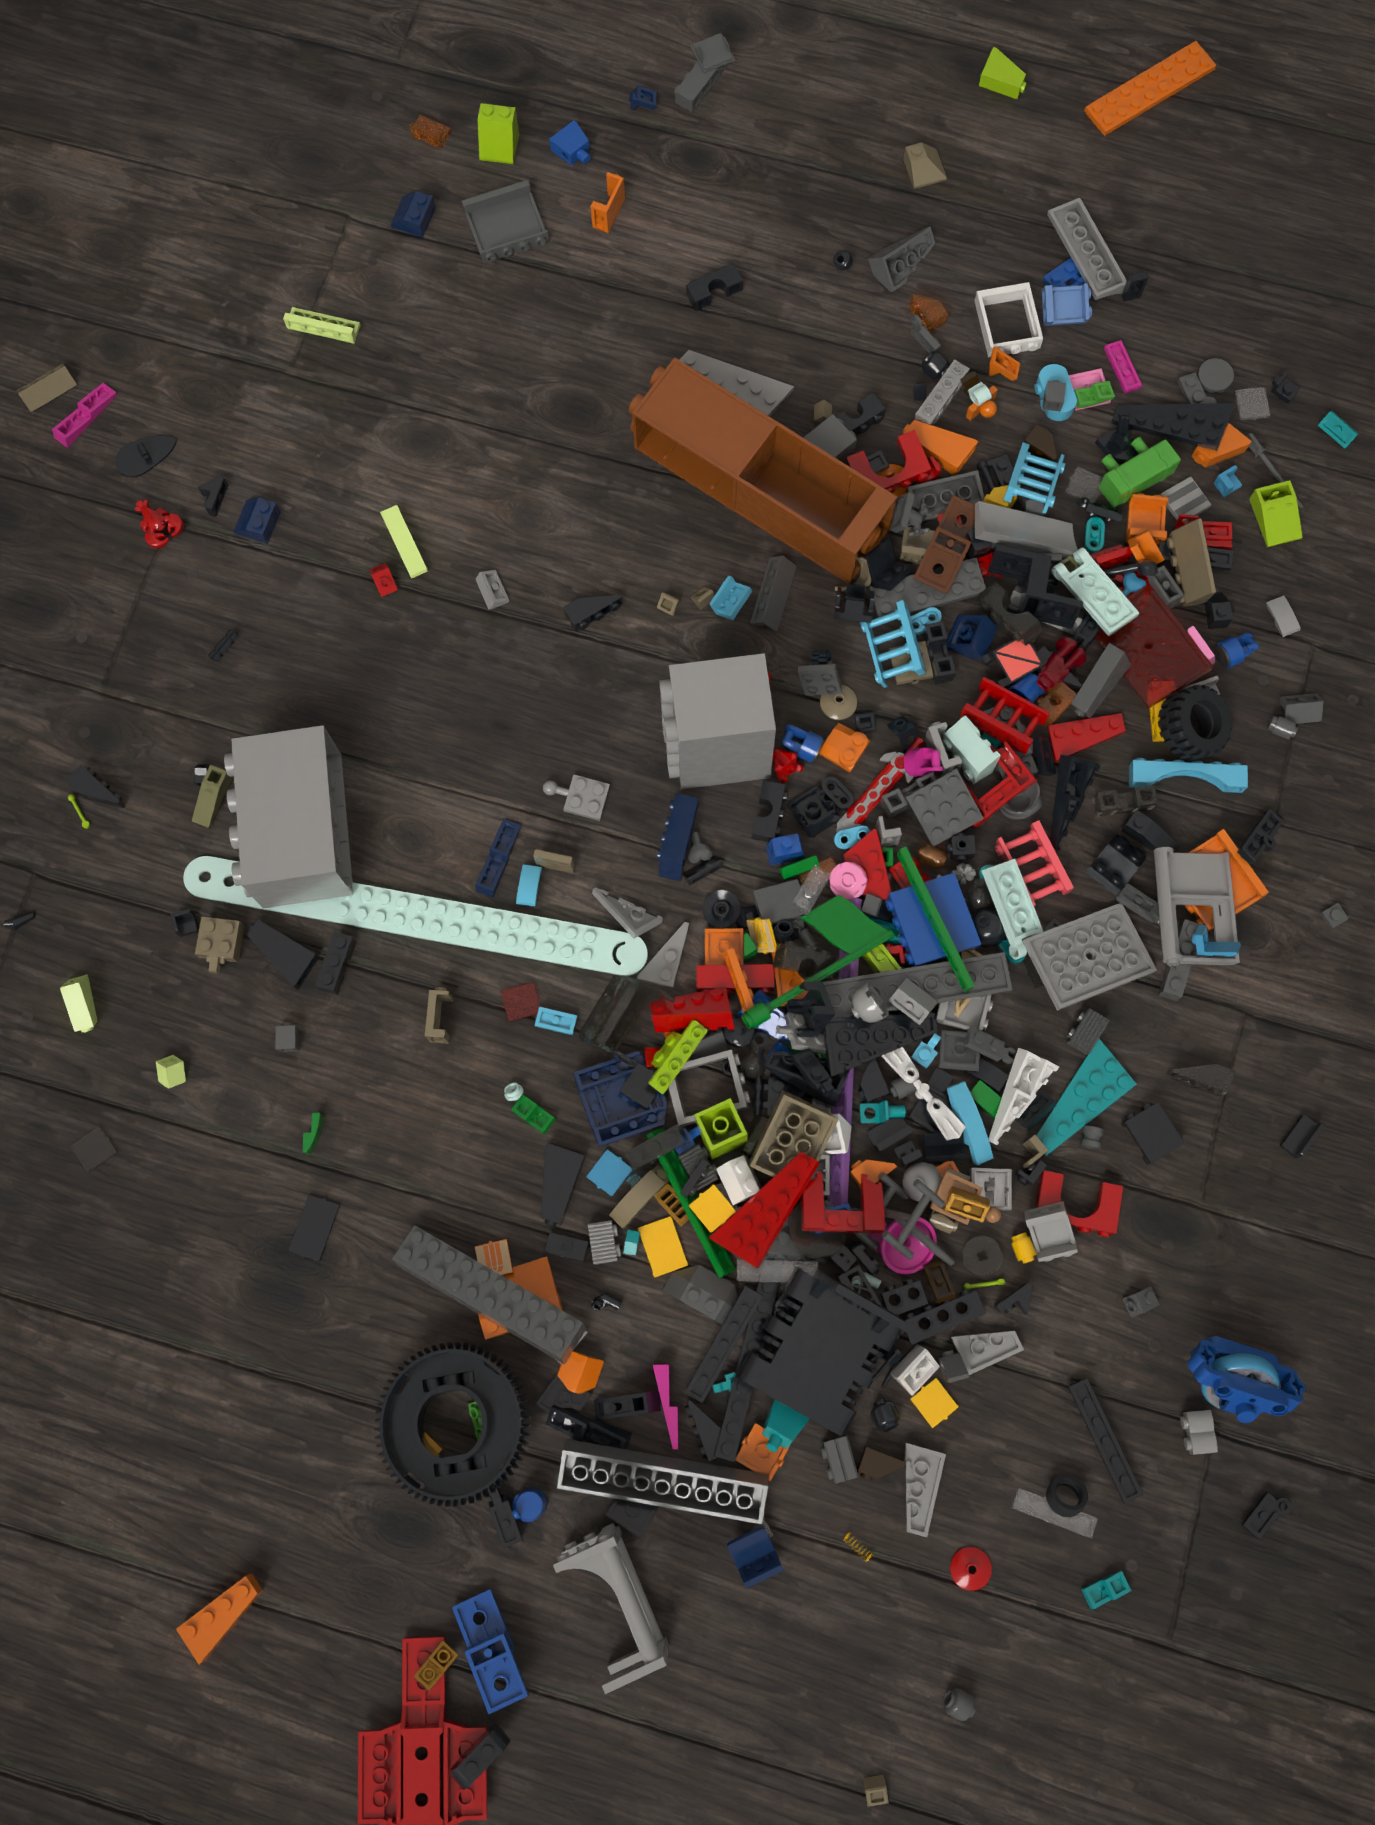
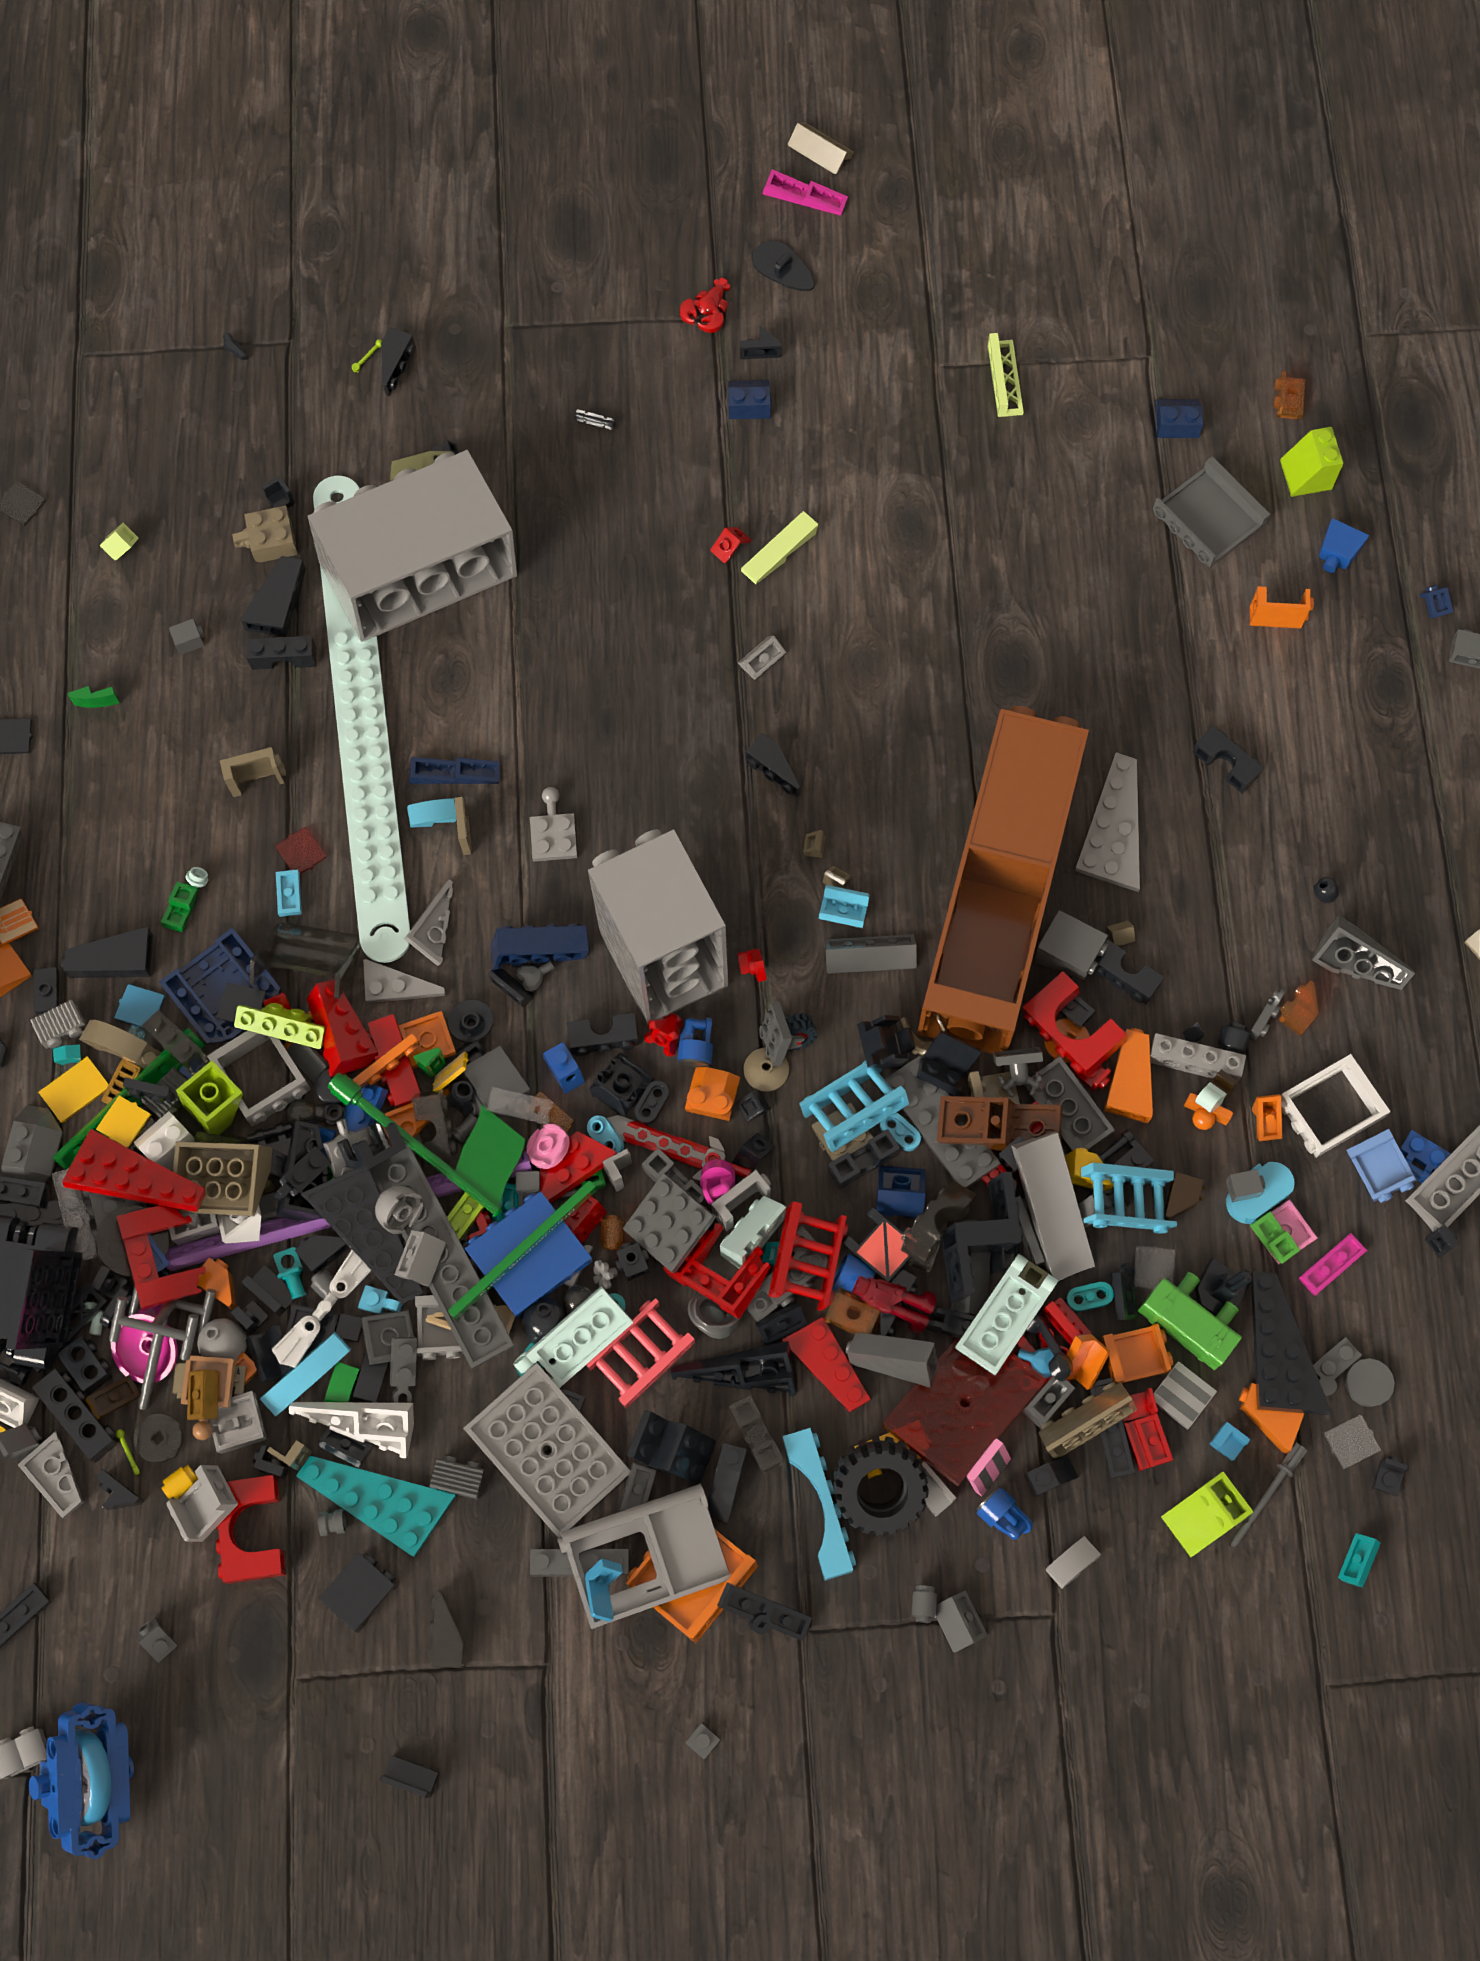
camera: 70 degrees right, 5 degrees down
yellowish green slope [60,975,98,1033] -> none
green slope [778,855,819,879] -> none

